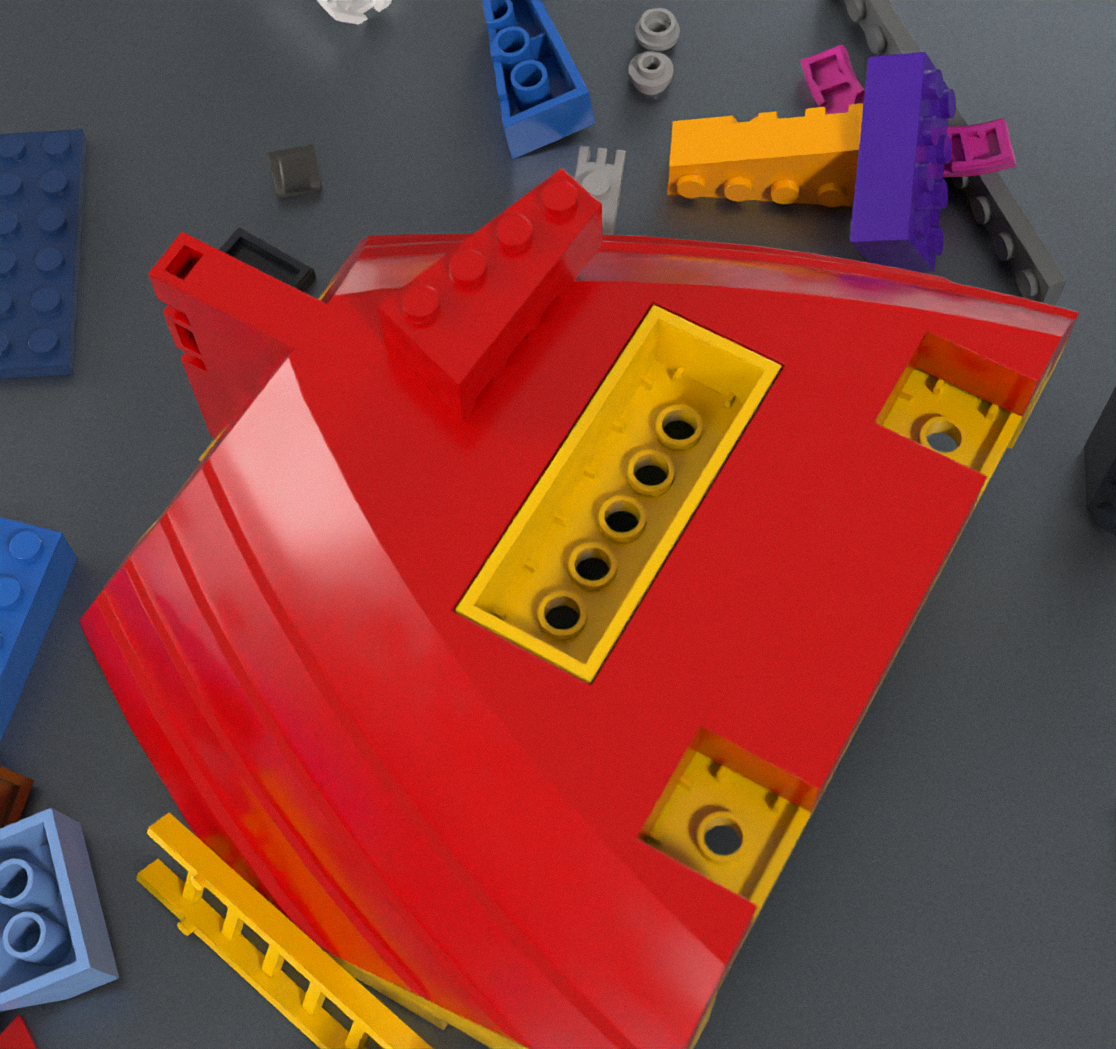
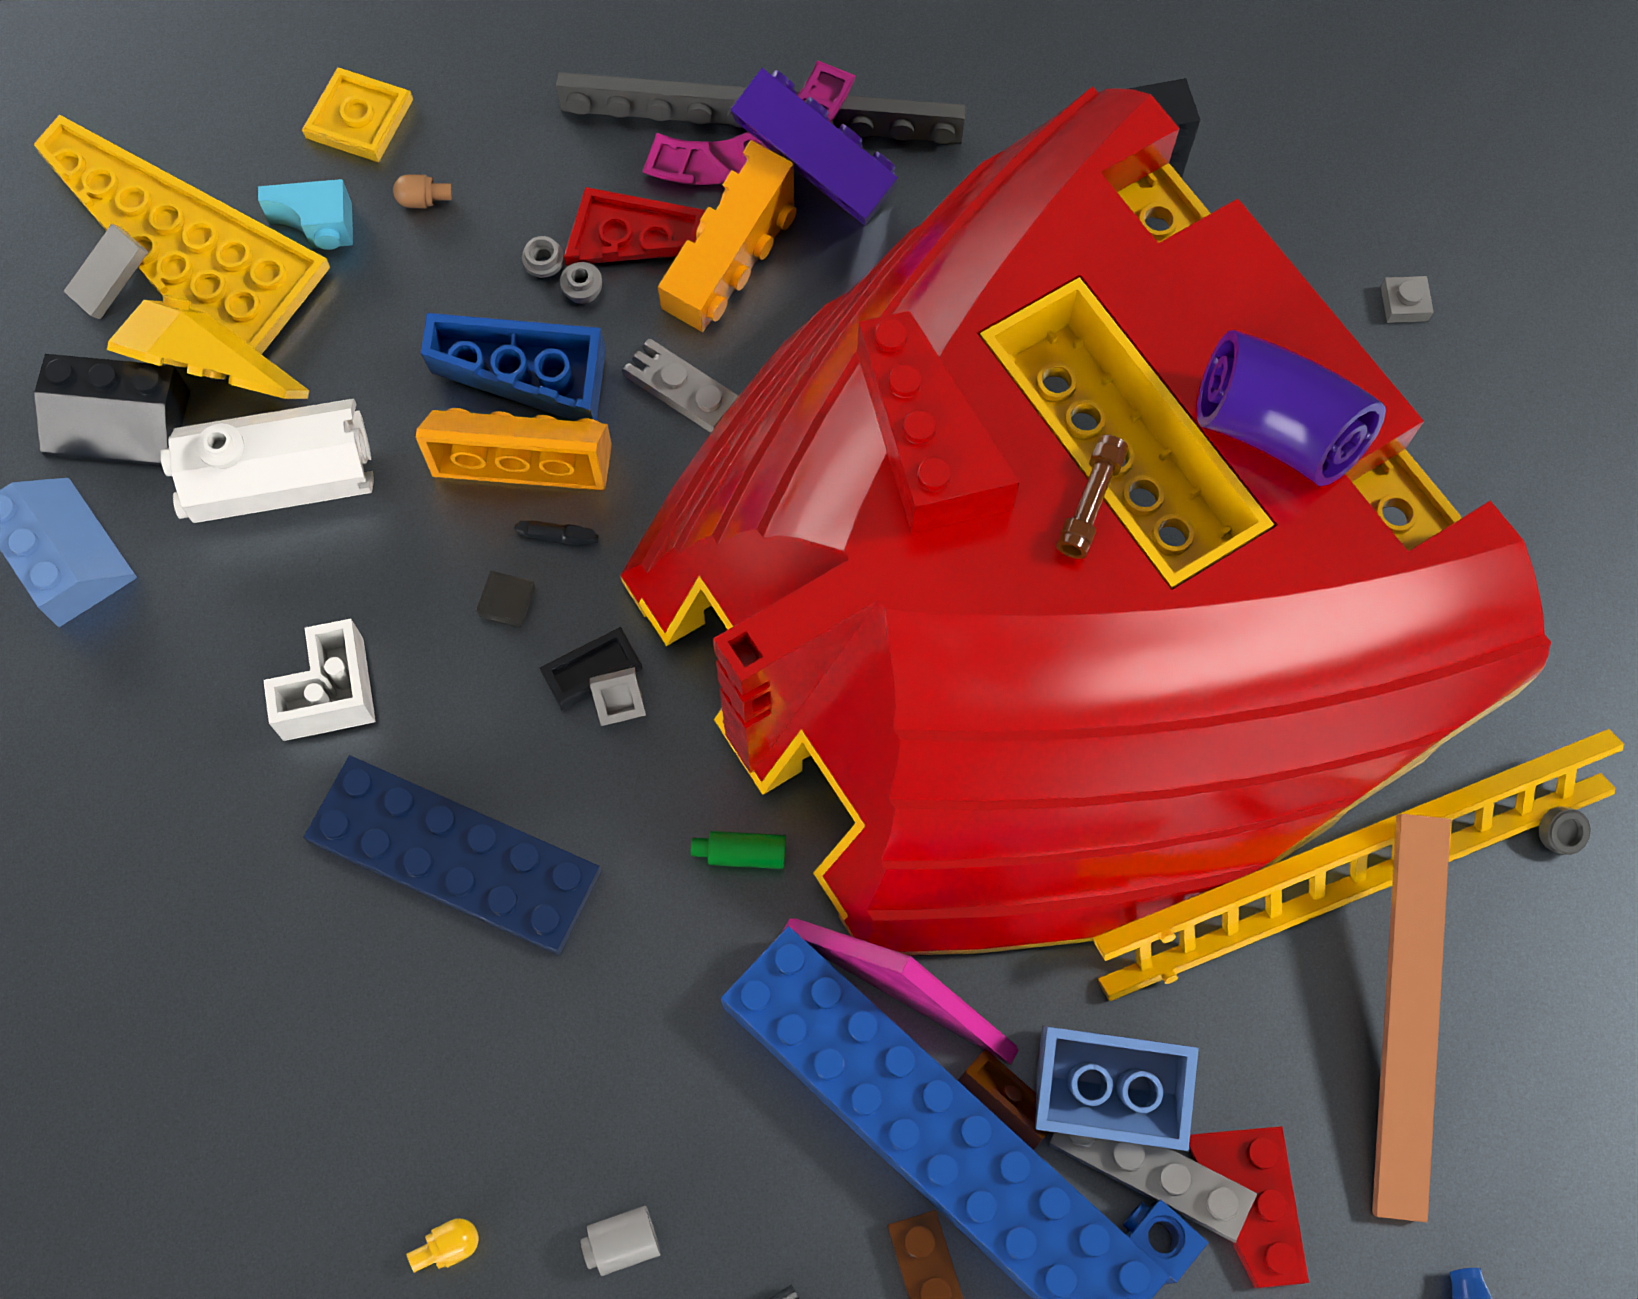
camera: 65 degrees left, 5 degrees up
none -> white brick [263,618,376,741]
none -> light orange slope [415,408,612,491]
none -> black piece [514,520,599,546]
none -> red wing [564,187,706,266]
none -> green cylinder [691,831,786,869]
none -> dark pink tile [782,918,1019,1065]
none -> reddish brown bar [1056,435,1129,559]
none -> dark purple brick [1197,330,1386,486]

